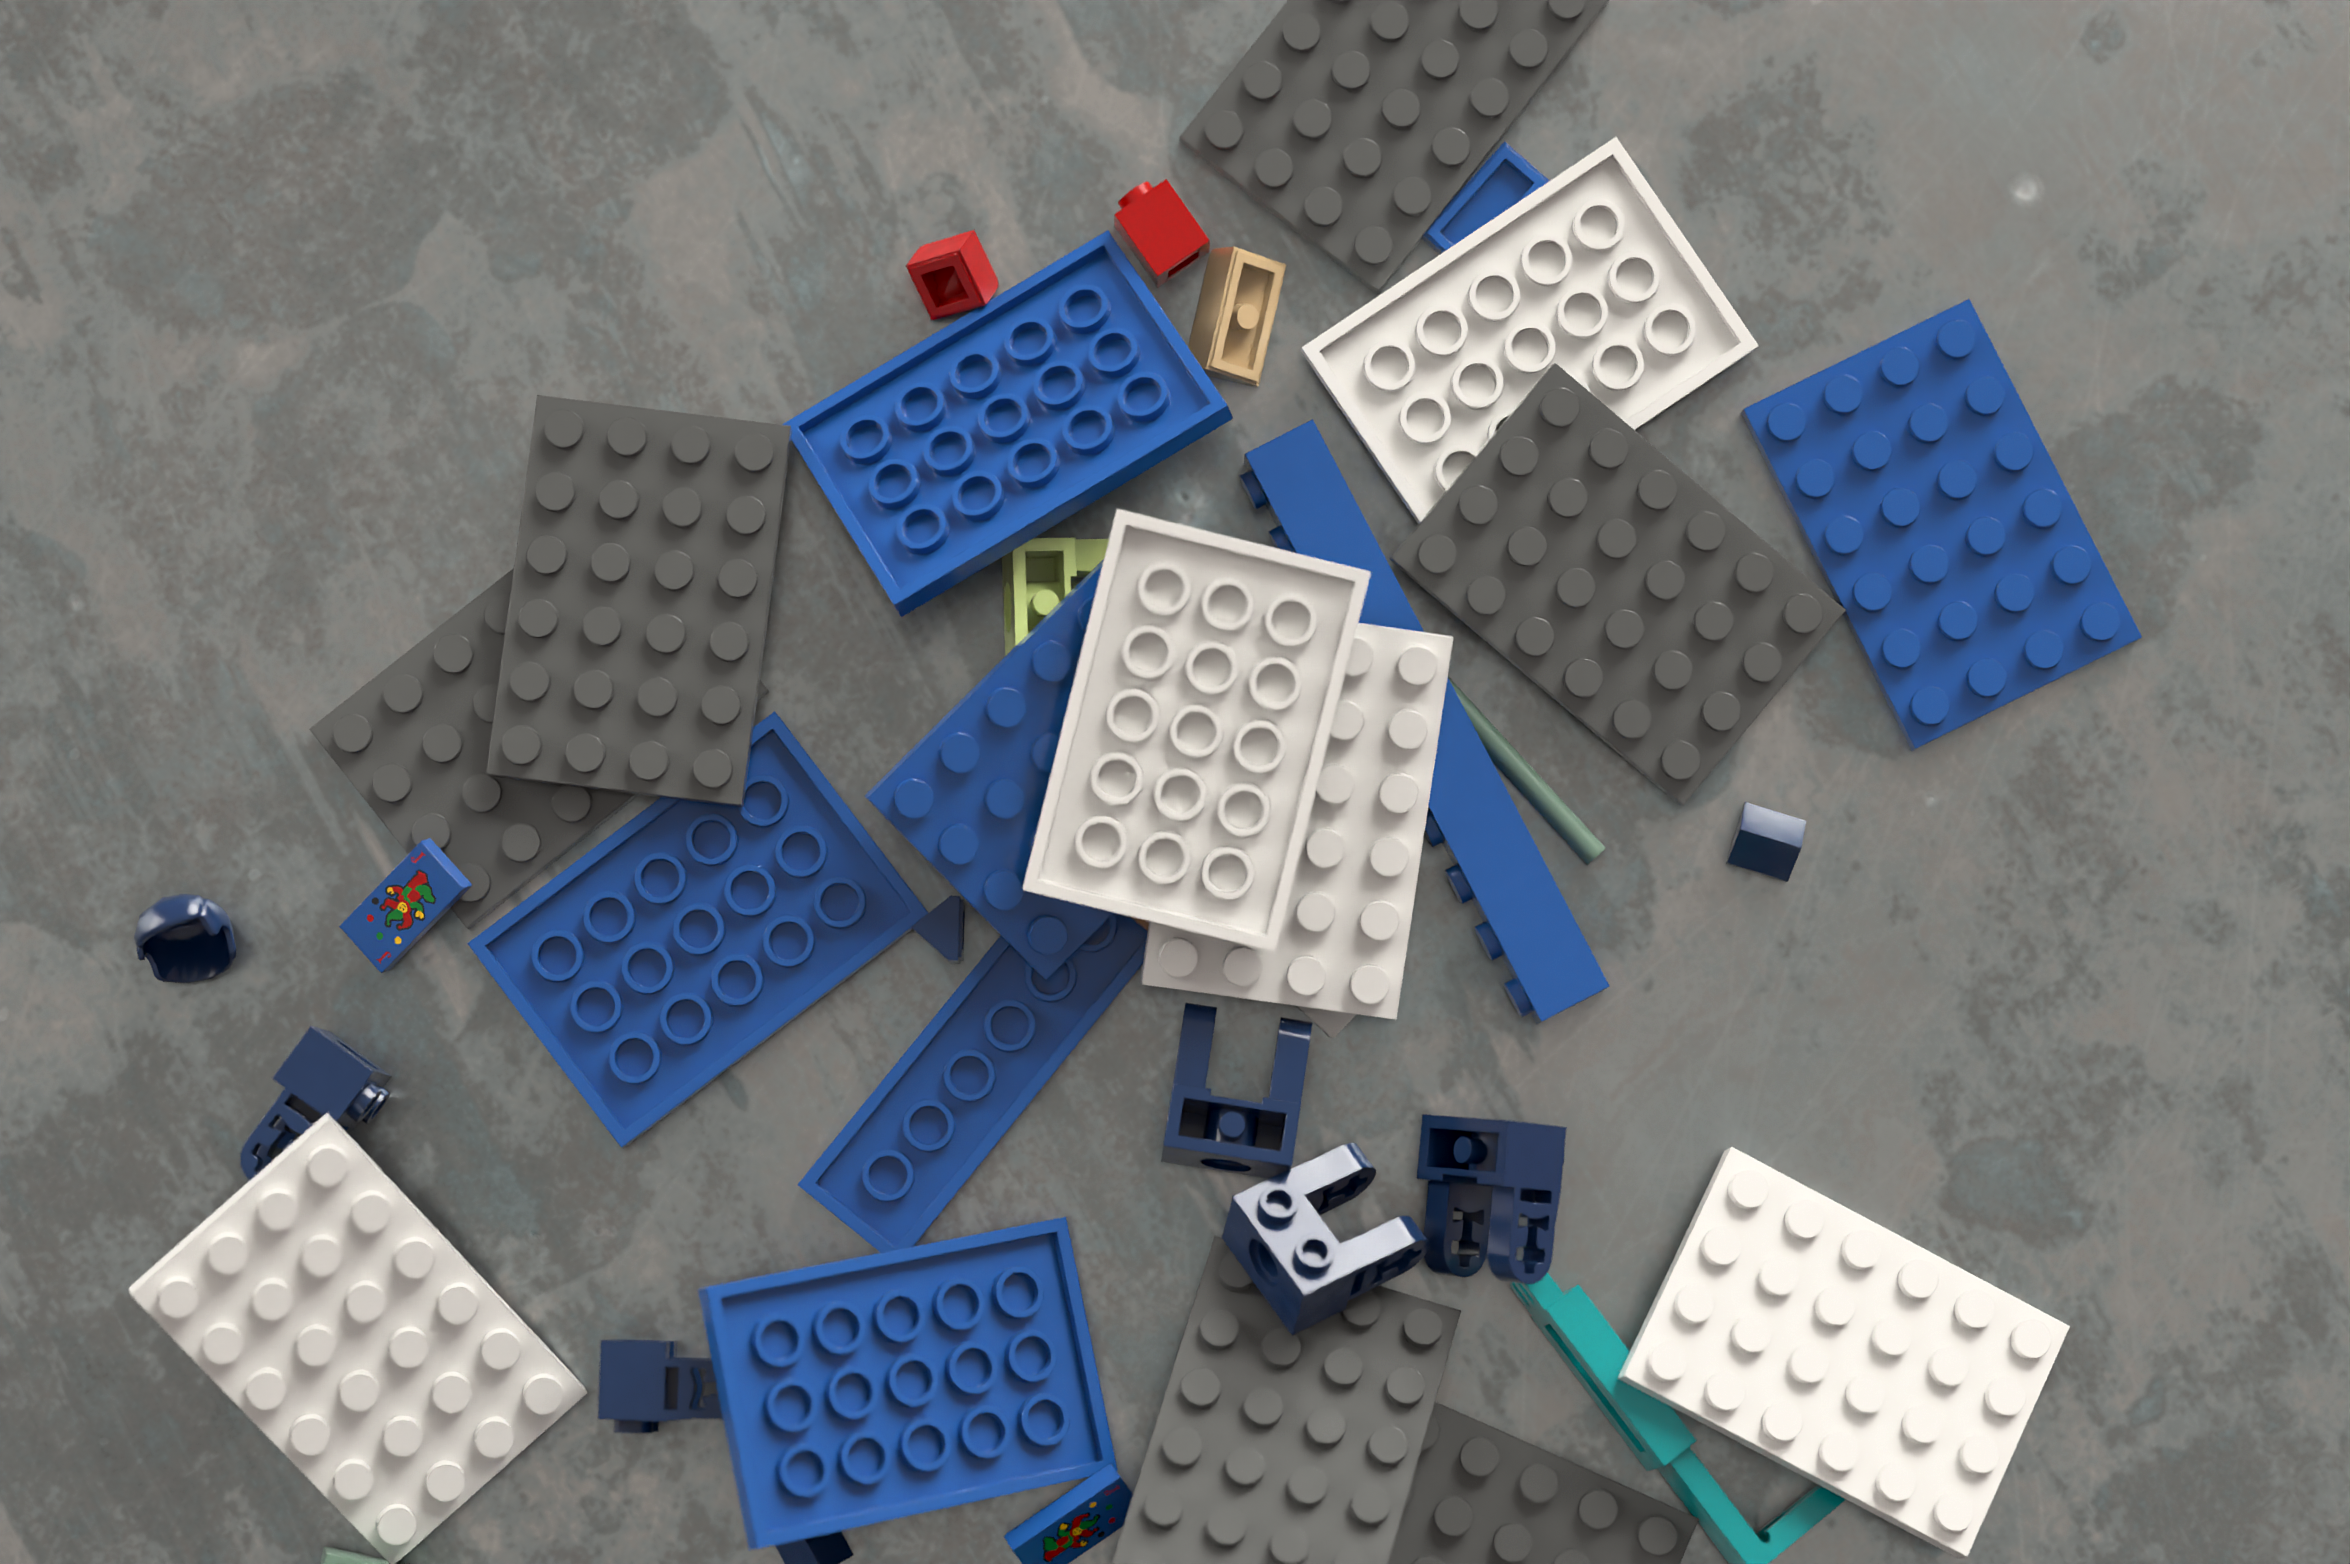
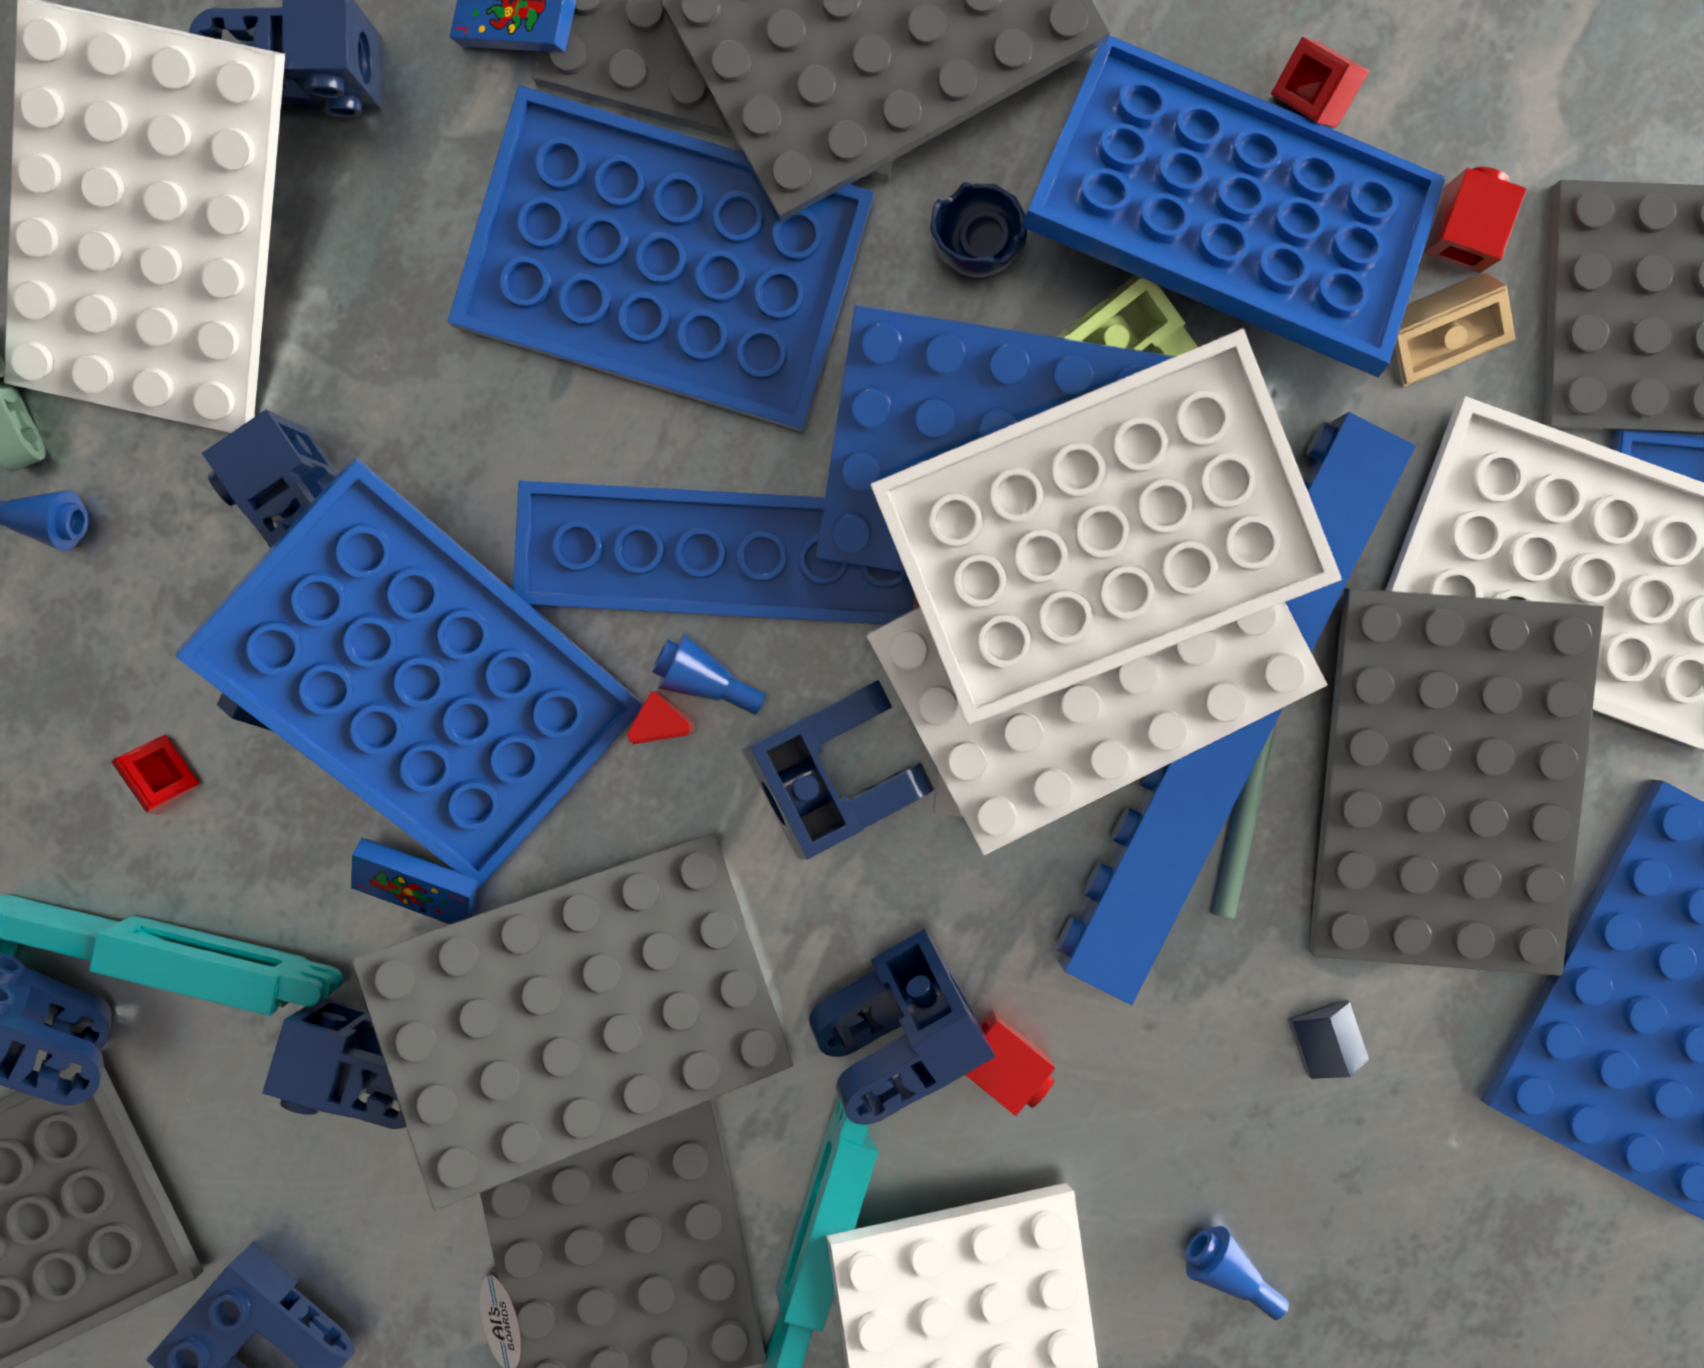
camera: 55 degrees right, 5 degrees up
dark blue slope [911,896,965,964] -> none
dark blue brick [1222,1143,1430,1336] -> none
none -> red slope [627,690,696,745]
none -> blue cone [652,633,766,715]
none -> dark blue hair [930,182,1027,278]
none -> red brick [965,1009,1055,1116]
none -> blue cone [1186,1226,1289,1320]

